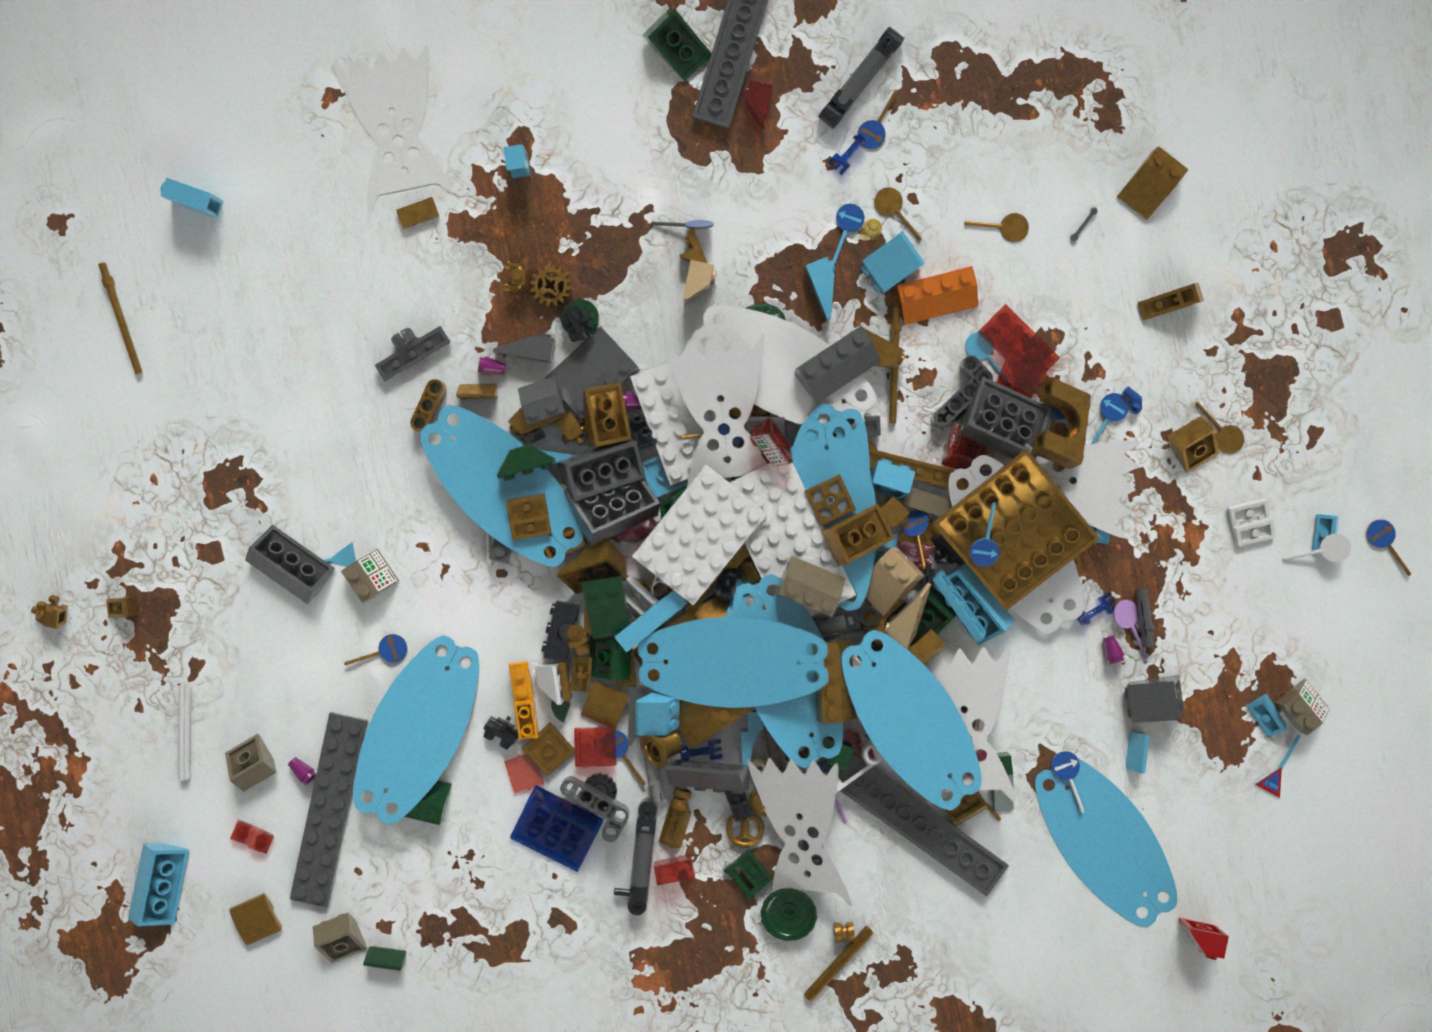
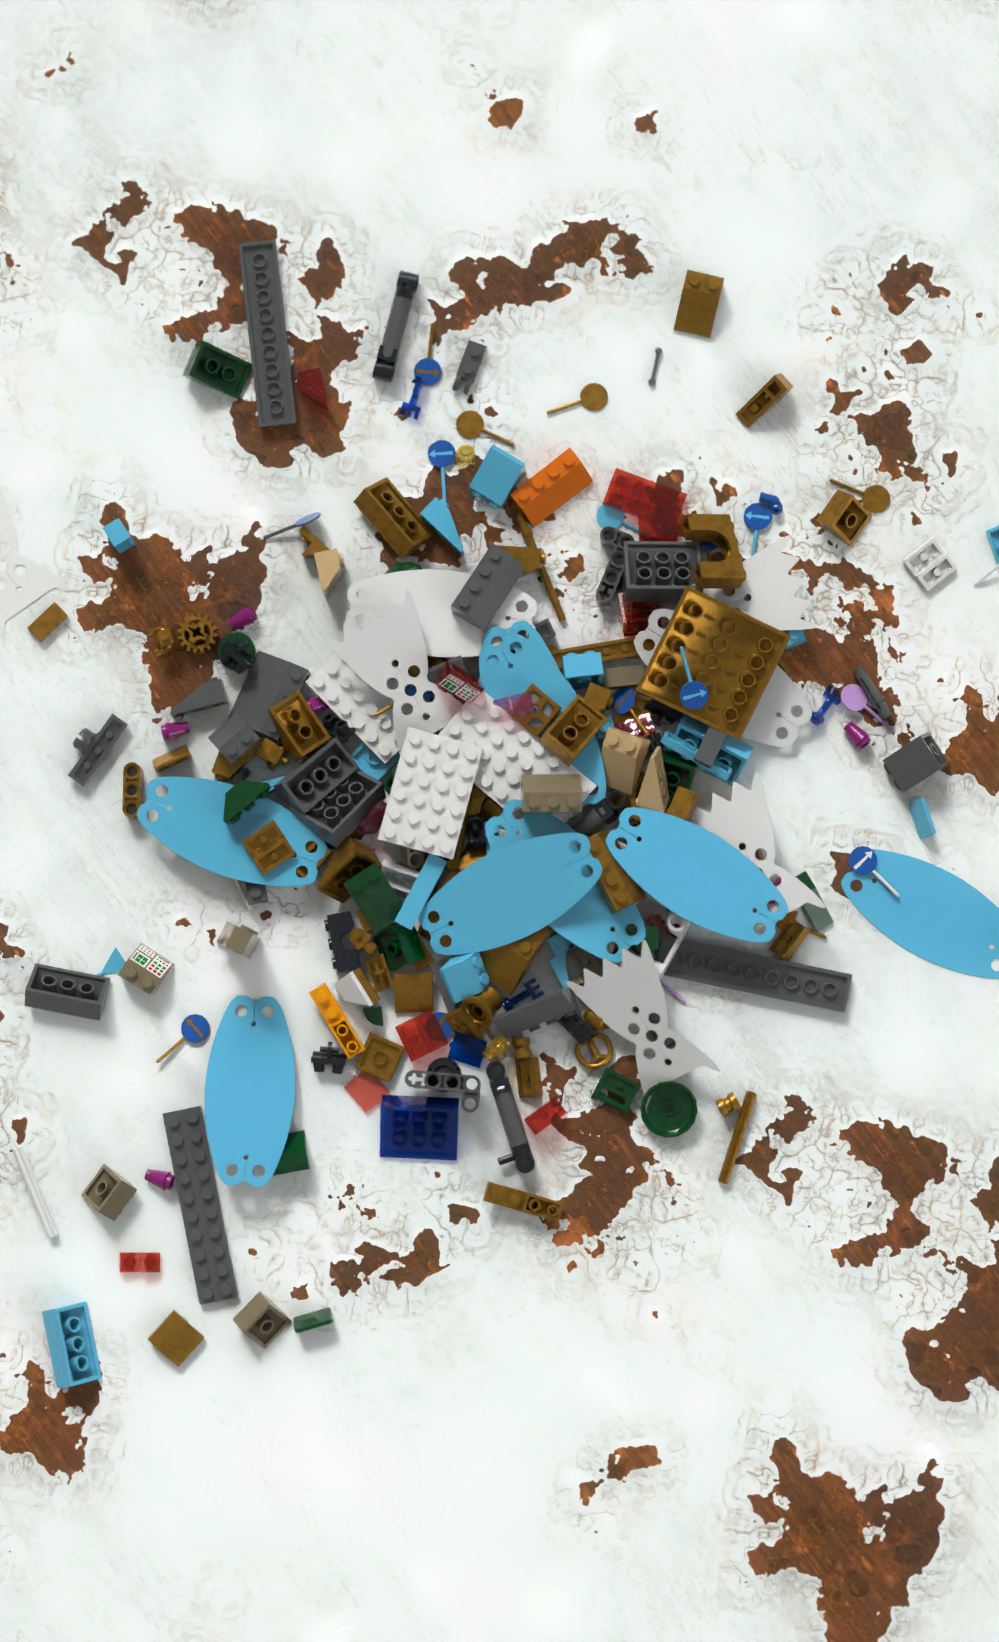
camera: 15 degrees left, 5 degrees down
none -> dark tan wedge [216,921,261,959]
none -> magenta cone [228,606,258,630]
none -> pearl gold slope [354,477,435,559]
none -> pearl gold plate [444,1007,483,1045]
none -> clear blue piece [448,1032,487,1068]
none -> dark grey hinge [452,340,487,395]
none -> clear yellow cone [482,1033,511,1062]
none -> pearl gold slope [483,1182,564,1222]
none -> clear pink slope [493,692,535,715]
none -> dark grey tile [693,726,727,768]

